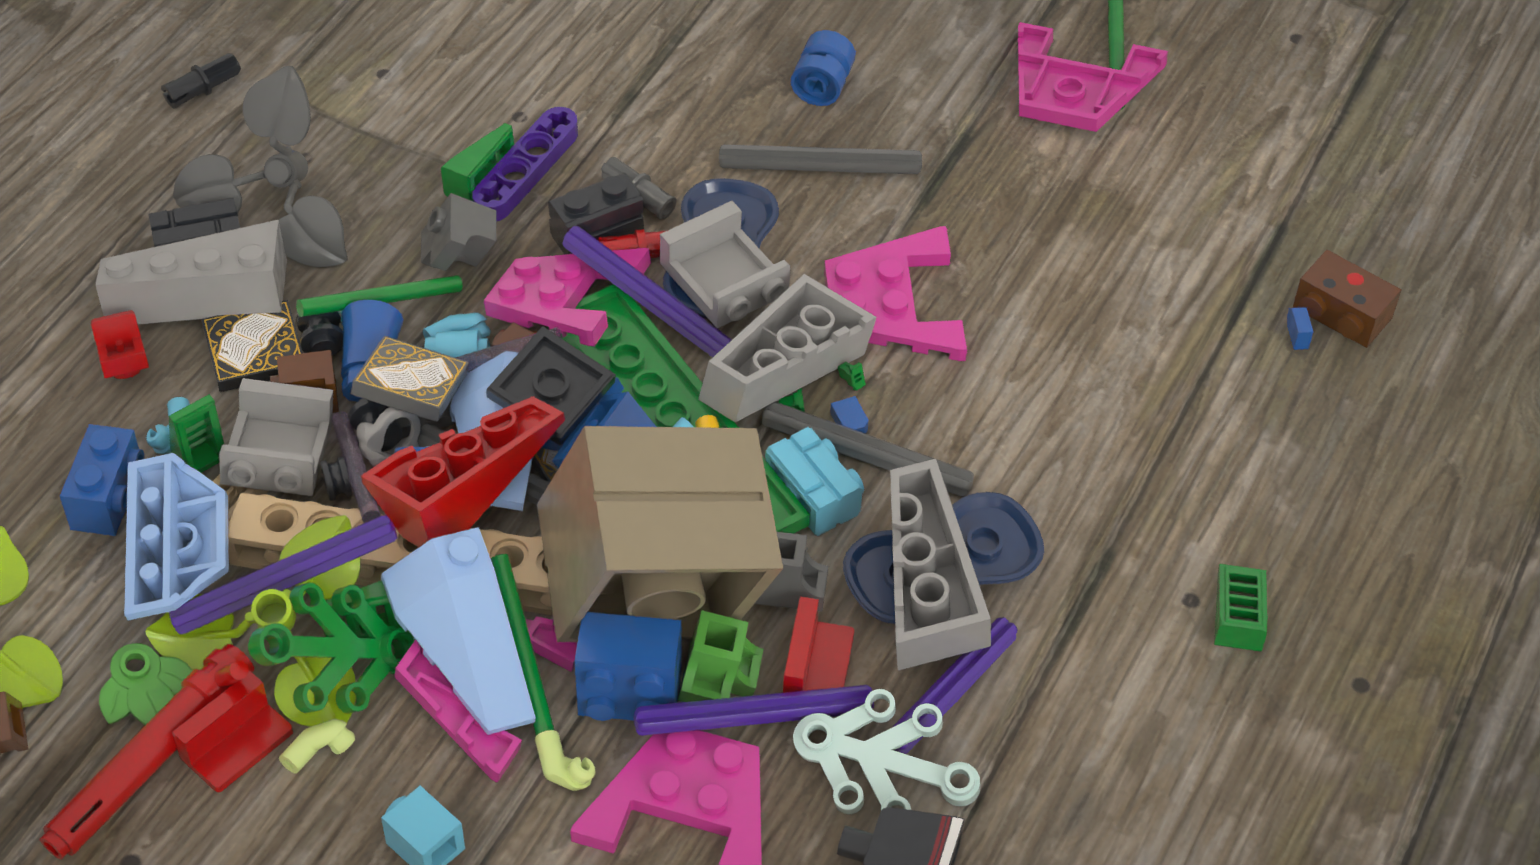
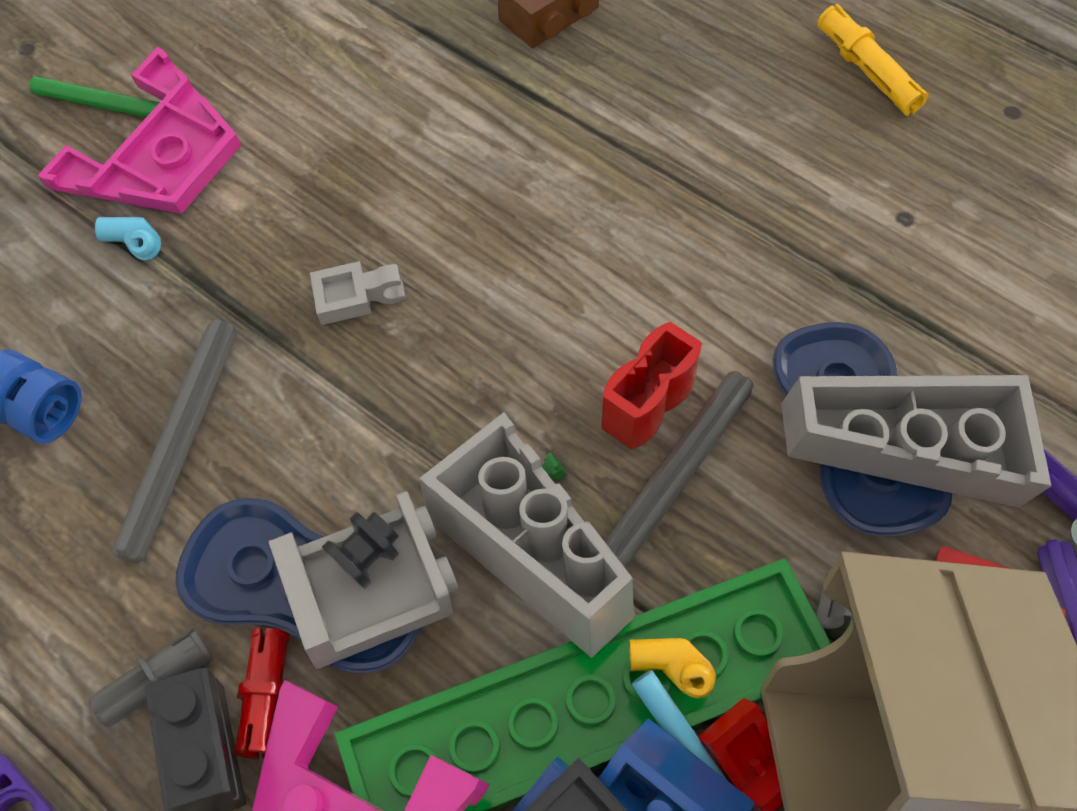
camera: 75 degrees left, 10 degrees up
dark purple axle [562,226,732,357] -> none
medium azure brick [765,427,864,536] -> none
dark pink wing [824,226,967,361] -> none
blue piece [830,396,869,434] -> none
green slope [1214,564,1268,652] -> none
blue piece [1287,307,1313,350] -> none
none -> medium azure arm [95,217,161,260]
none -> light grey plate [310,261,406,325]
none -> black wheel [322,512,399,589]
none -> red brick [601,322,702,450]
none -> yellow pin [817,4,929,116]

